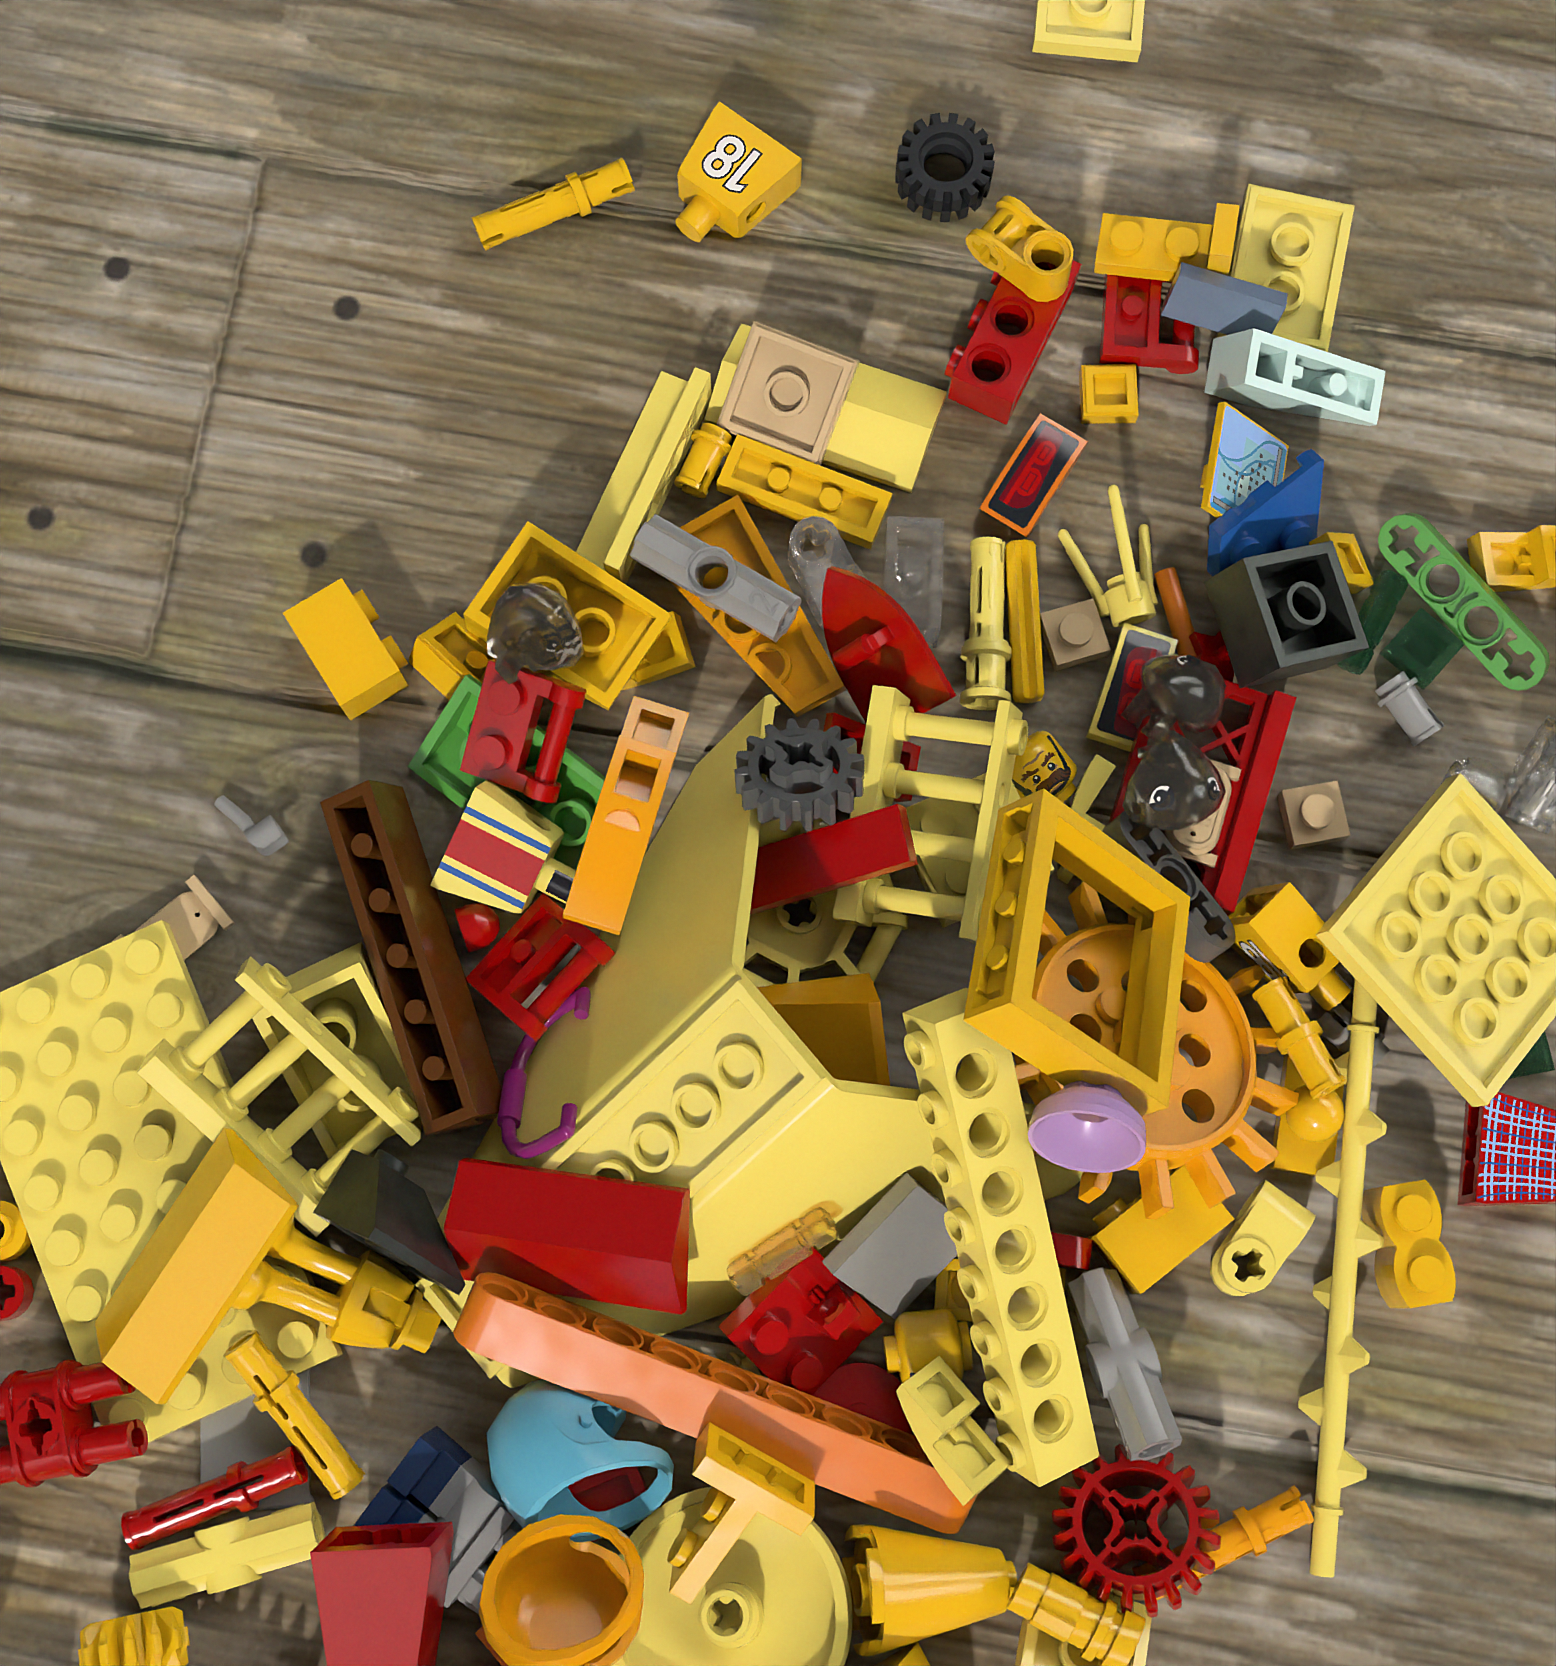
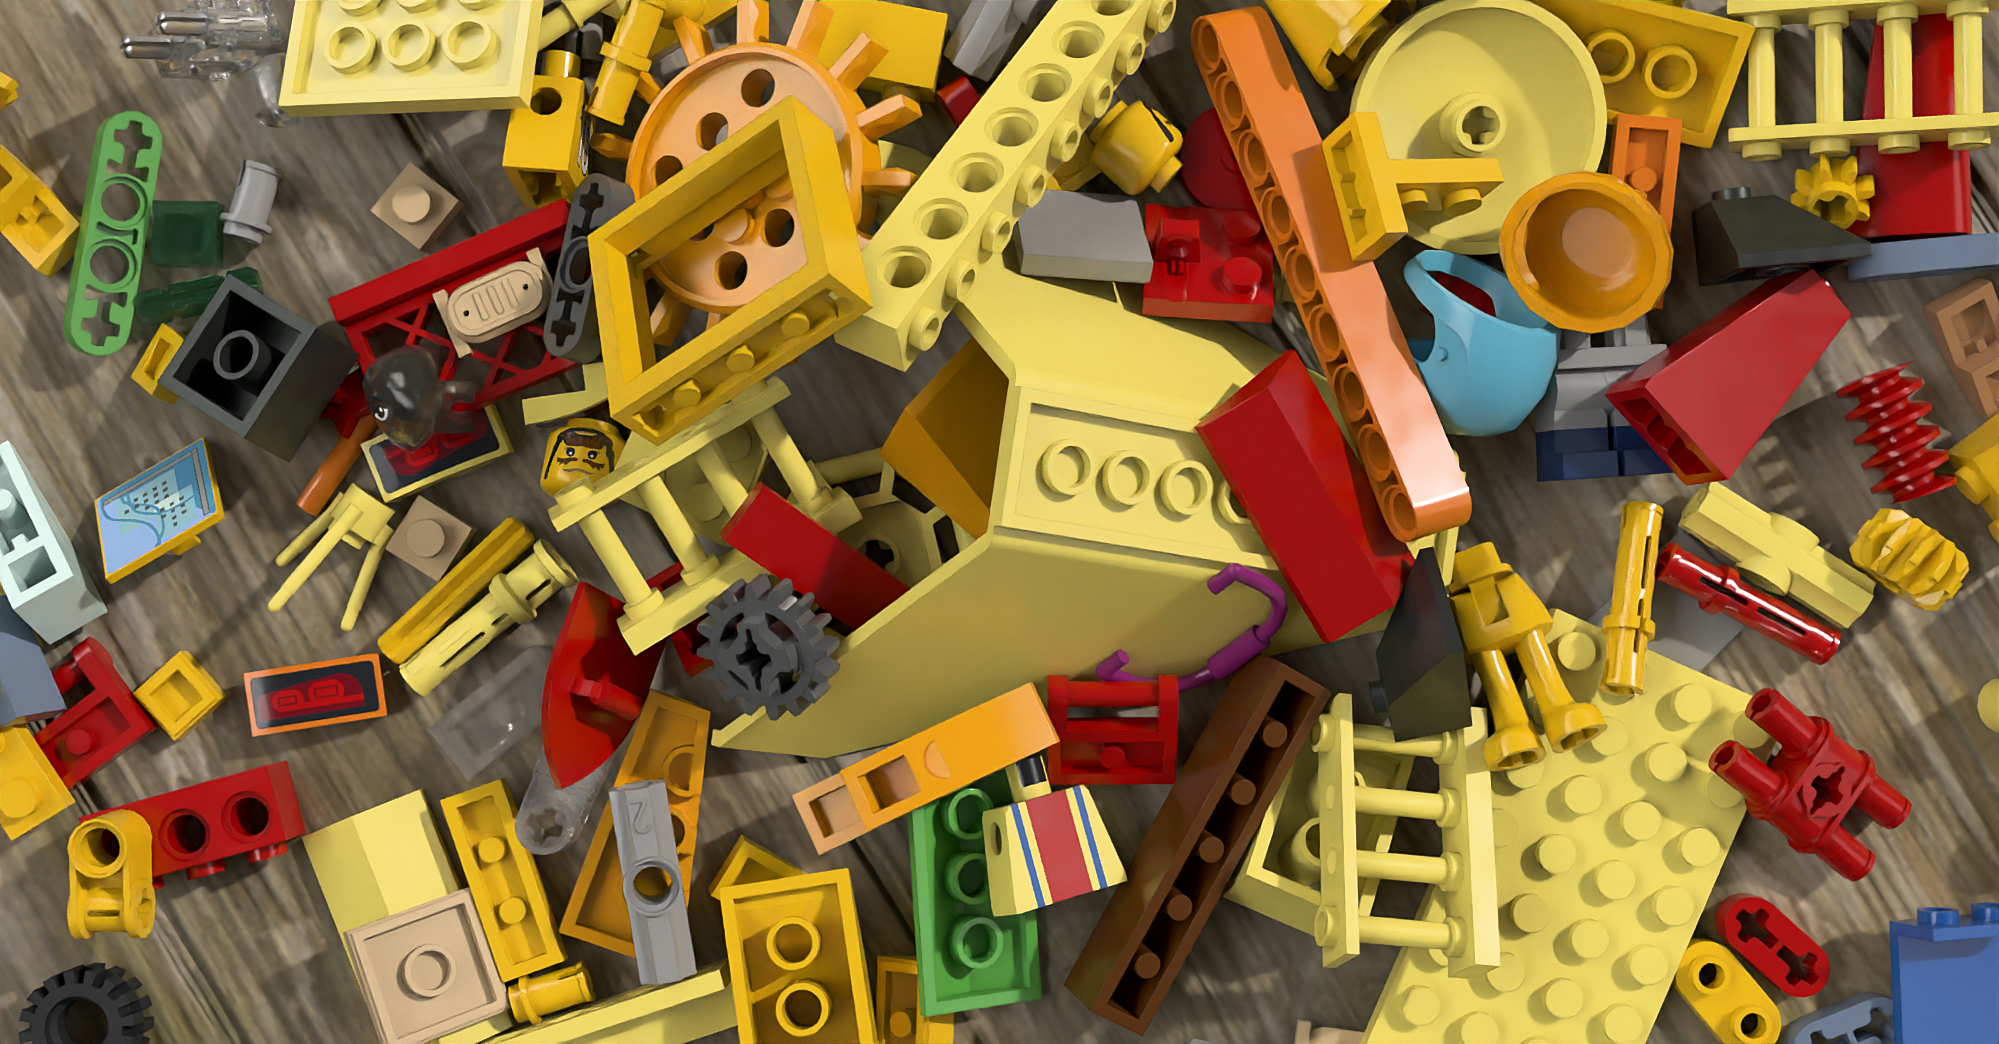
camera: 125 degrees left, 10 degrees up
yellow slope [95,1128,299,1404] -> none
red hinge [454,903,500,953] -> none
red plate [460,659,587,803] -> none
clear smoke piece [487,583,584,684] -> none
clear yellow axle [726,1207,839,1296] -> none
light yellow slope [896,1356,1011,1506] -> none
lavender piece [1028,1081,1146,1173] -> none
clear smoke piece [1122,730,1226,831] -> none
blue wing [1207,449,1324,577] -> none

